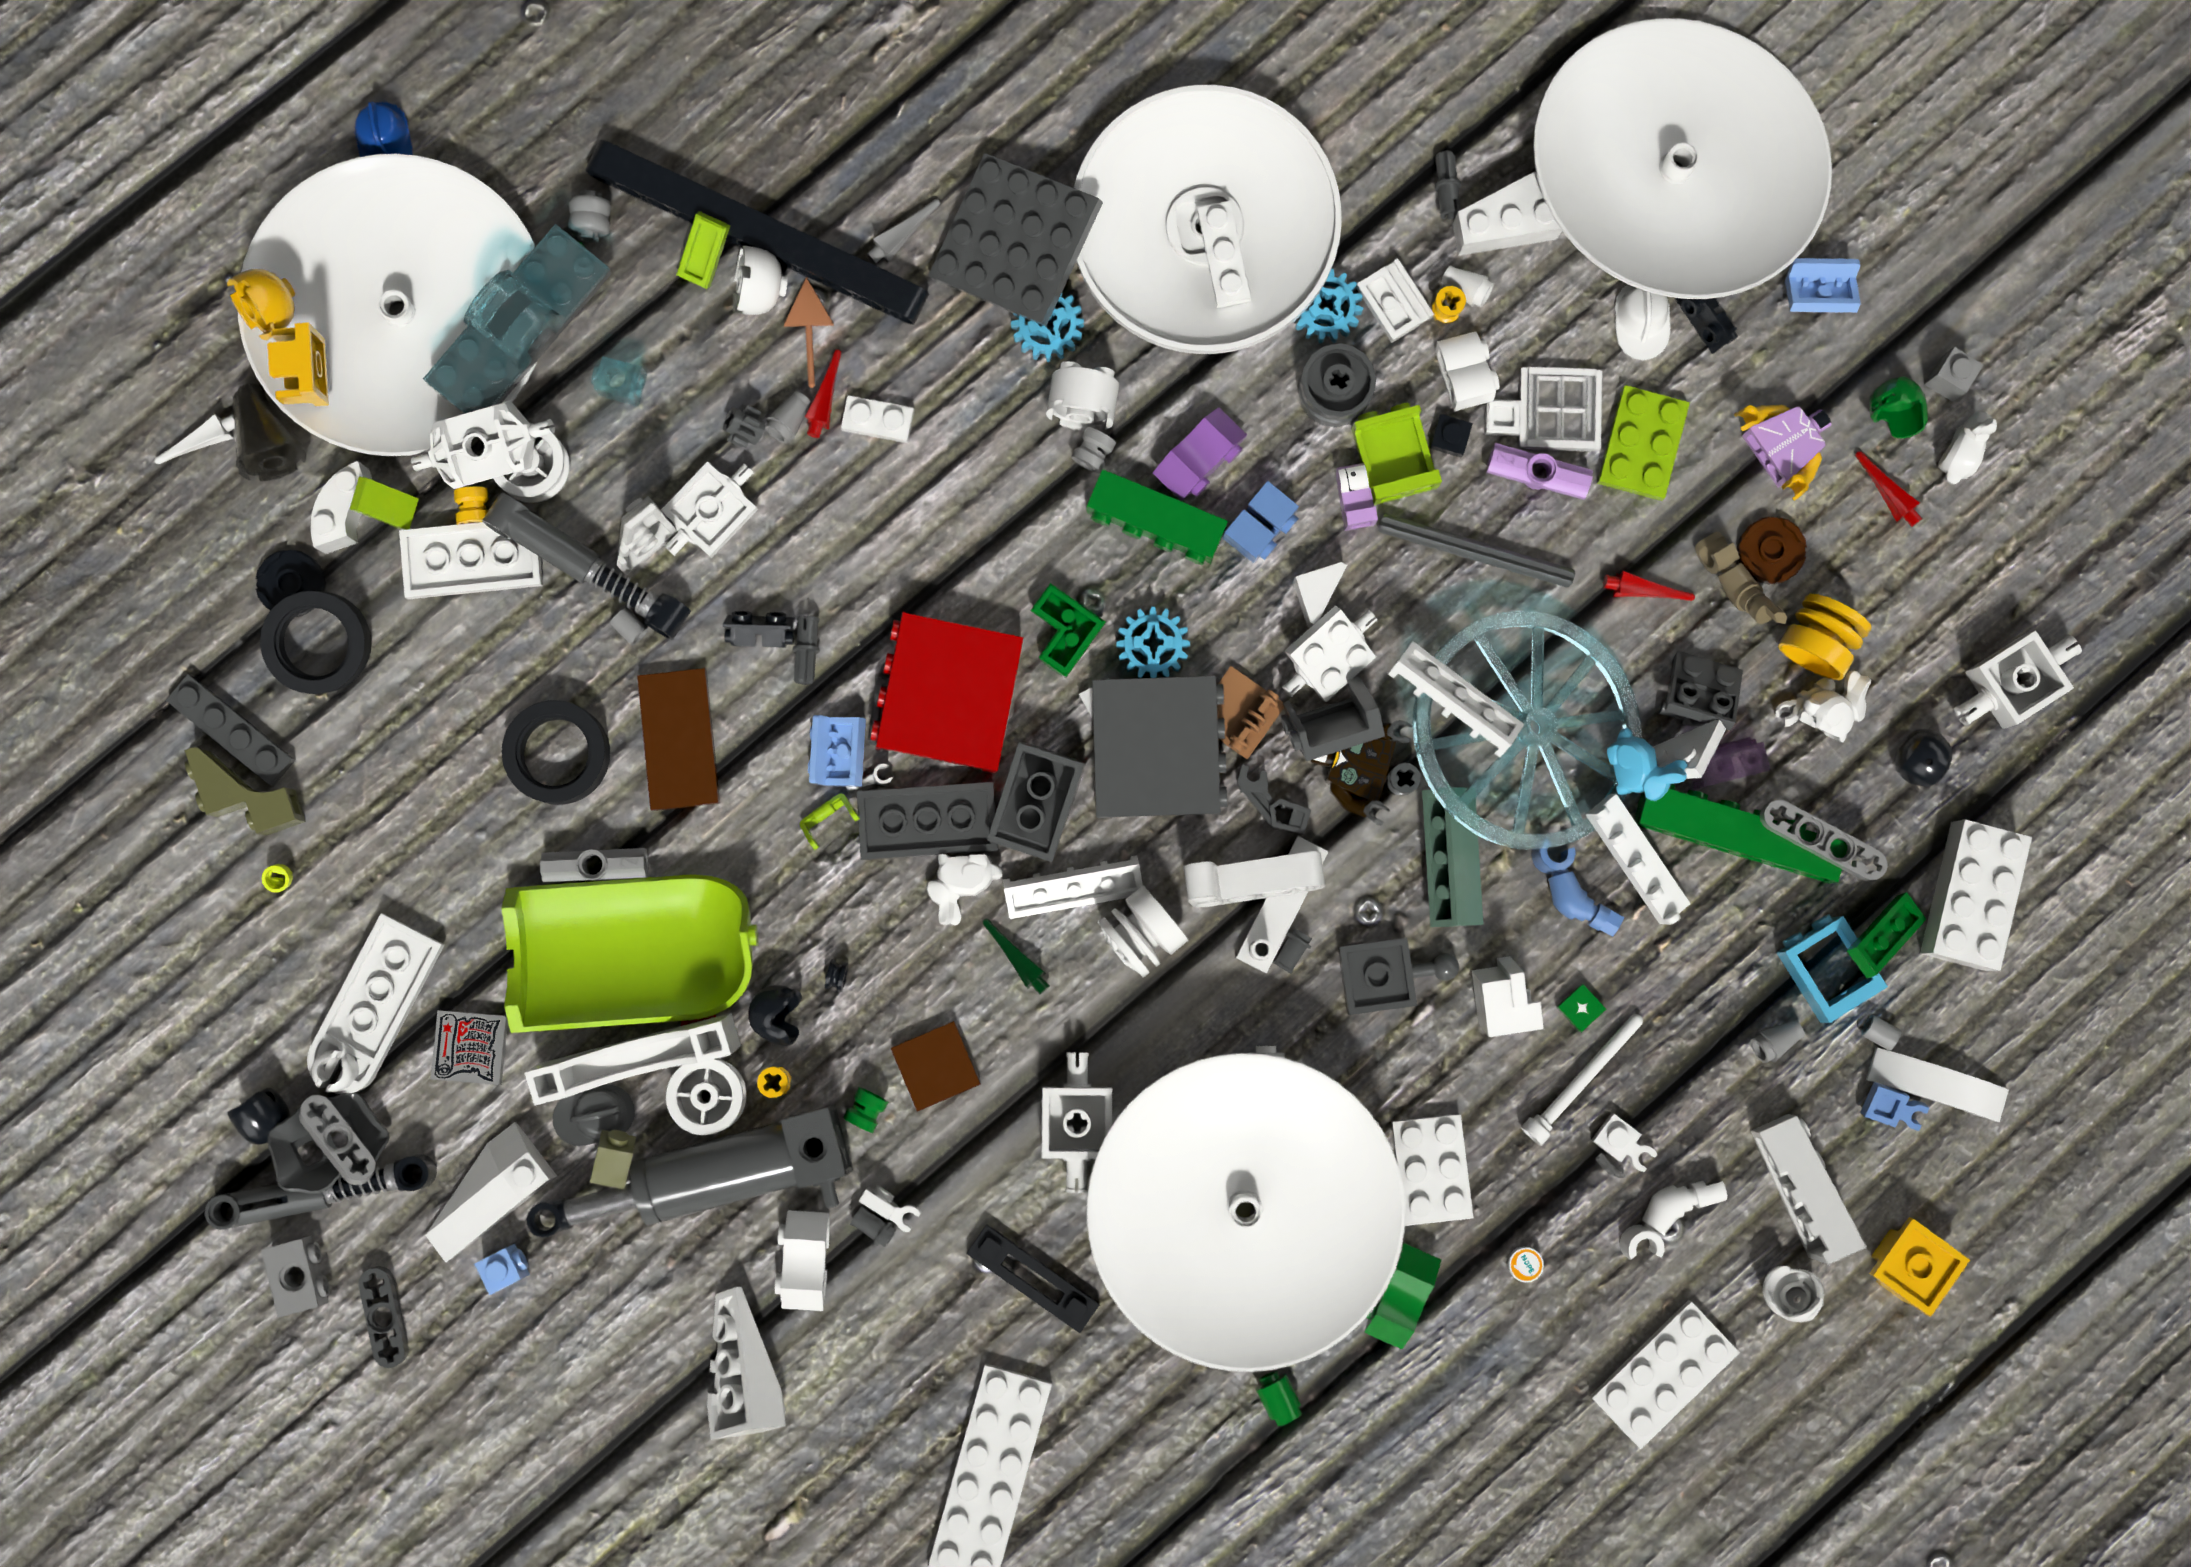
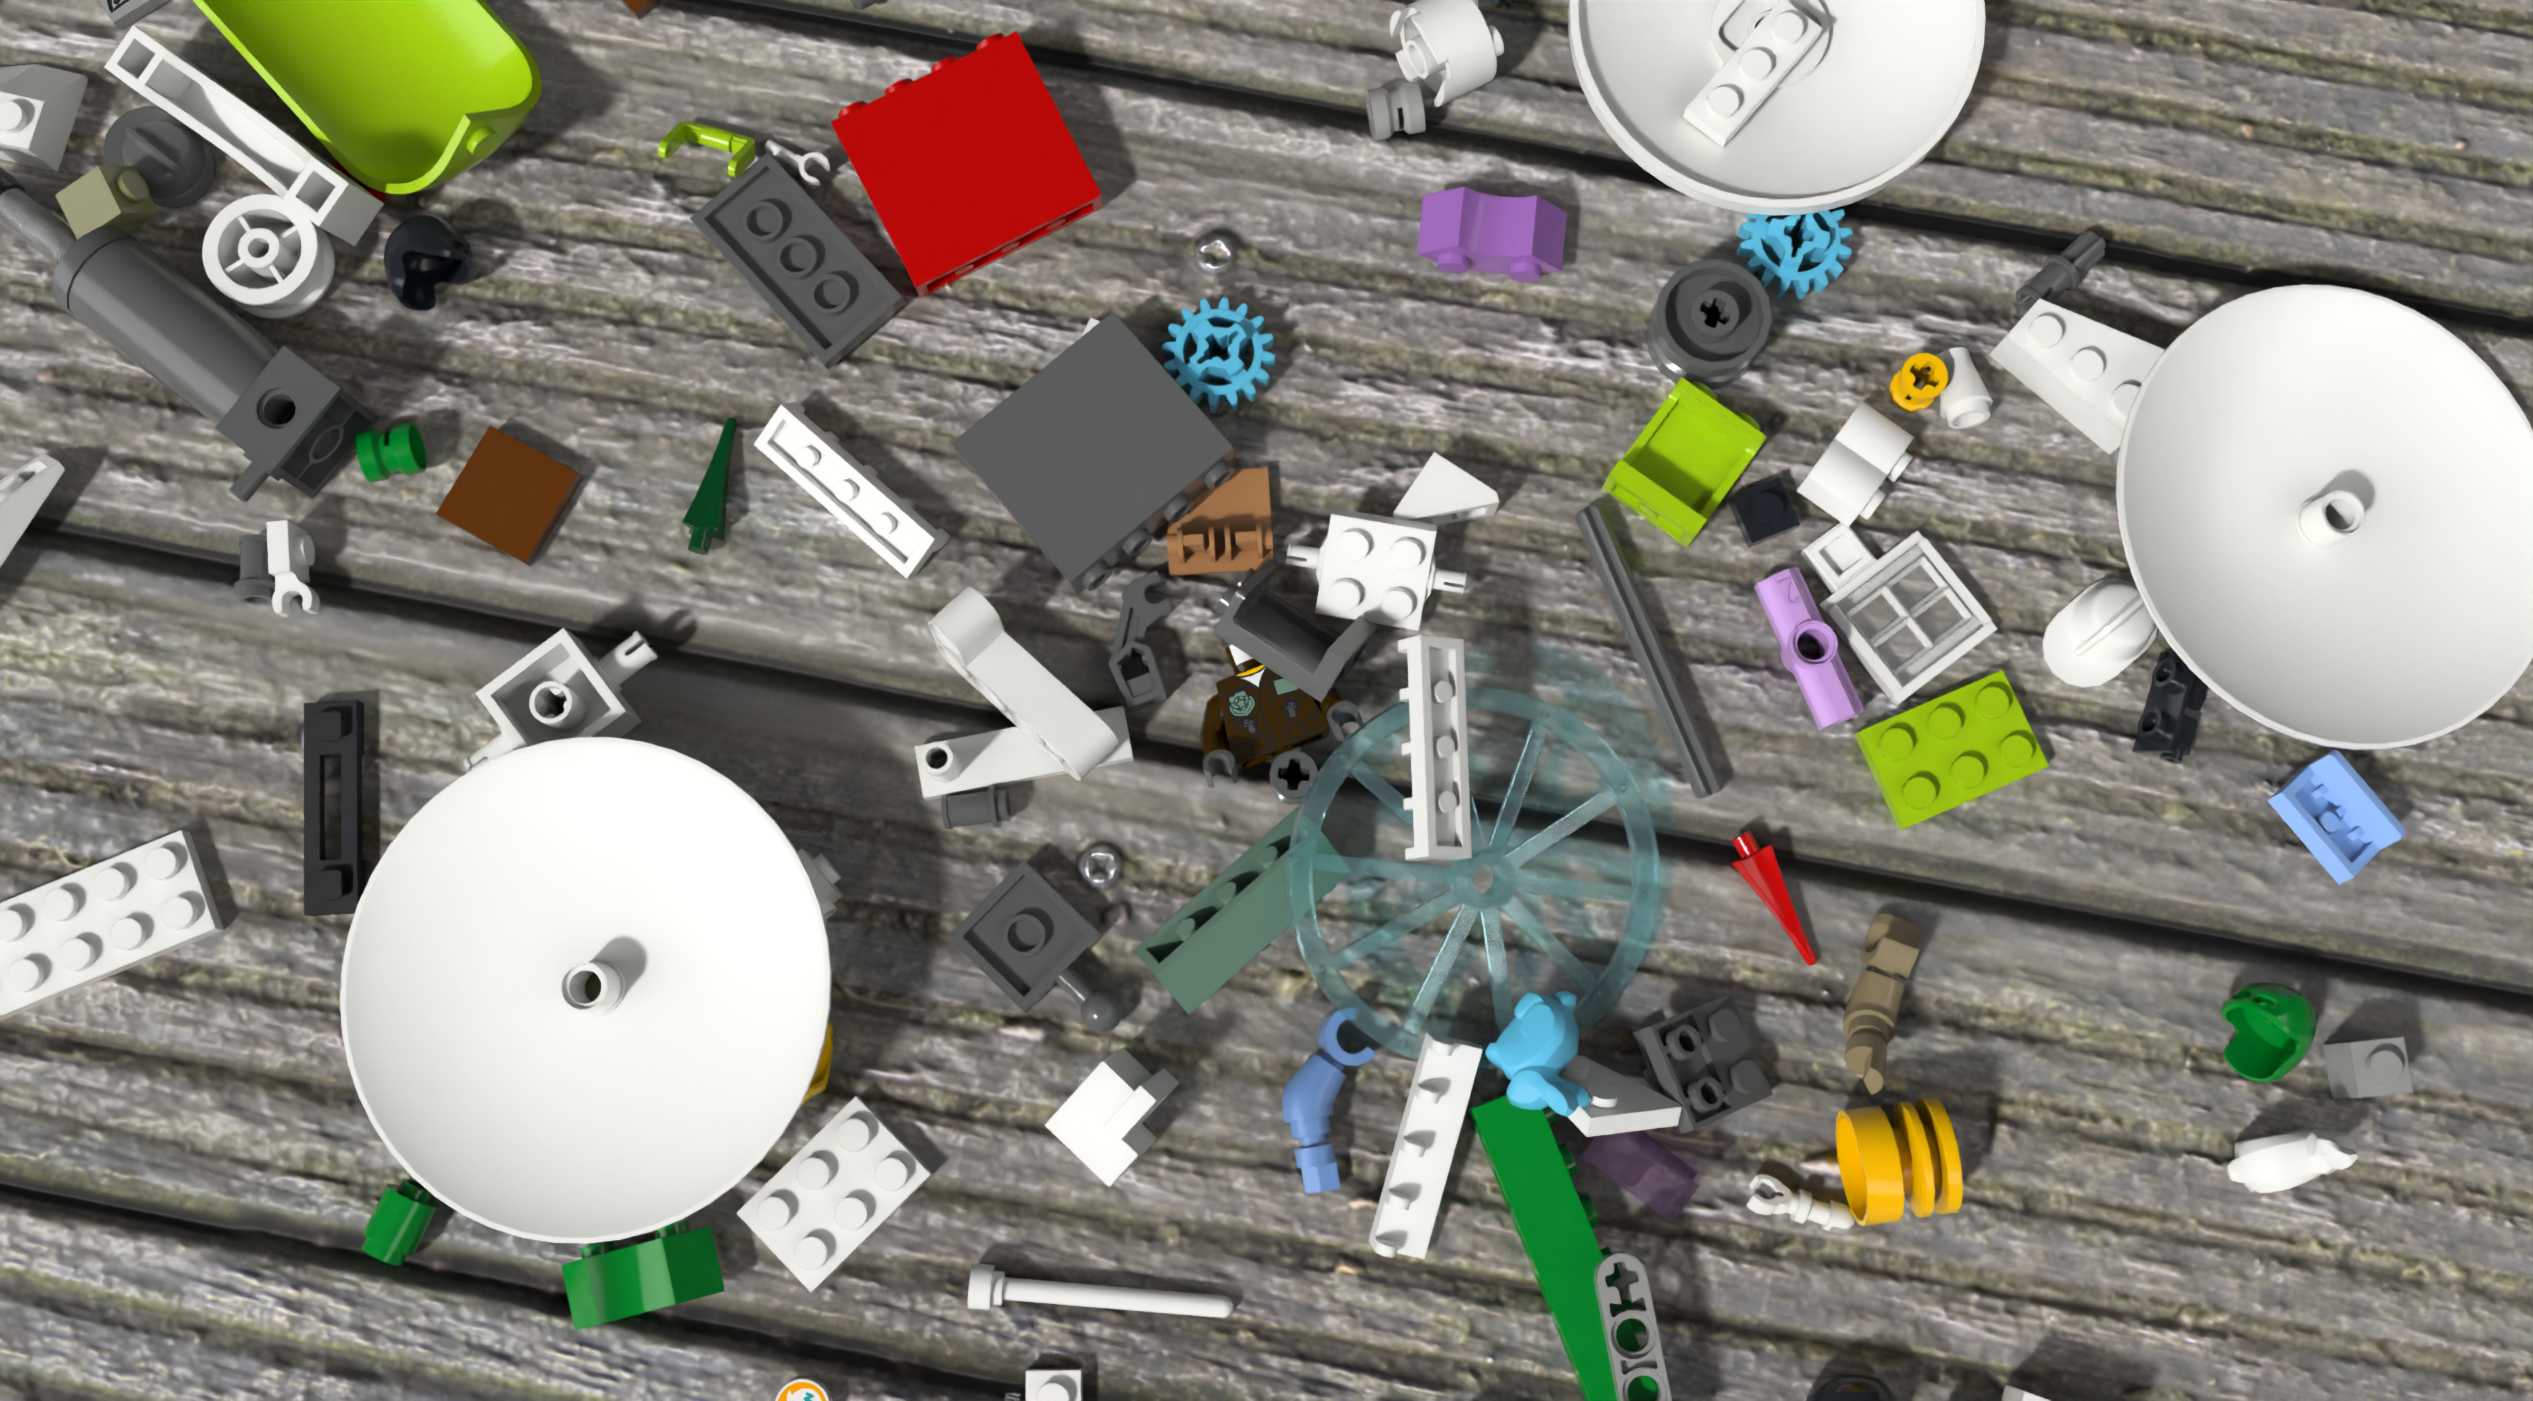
camera: 55 degrees right, 5 degrees down
yellow bush [757,1066,792,1098] -> none
white brick [775,1210,830,1311] -> none
light blue bracket [808,715,866,787] -> none
black bush [825,959,849,992] -> none
white animal [926,854,1002,926] -> none
dark grey slope [987,741,1087,862] -> none
green brick [1031,583,1106,678] -> none
green brick [1087,469,1228,565] -> none
white wheel [1098,885,1188,978] -> none
medium blue piece [1223,481,1299,564] -> none
lavender leg [1336,463,1378,531] -> none
white plate [1356,258,1434,343] -> none
green tile [1556,984,1606,1033] -> none
lavender torso [1734,405,1831,501] -> none
reddish brown tile [1737,517,1807,585] -> none
white animal [1799,671,1872,743] -> none
red piece [1855,451,1923,527] -> none

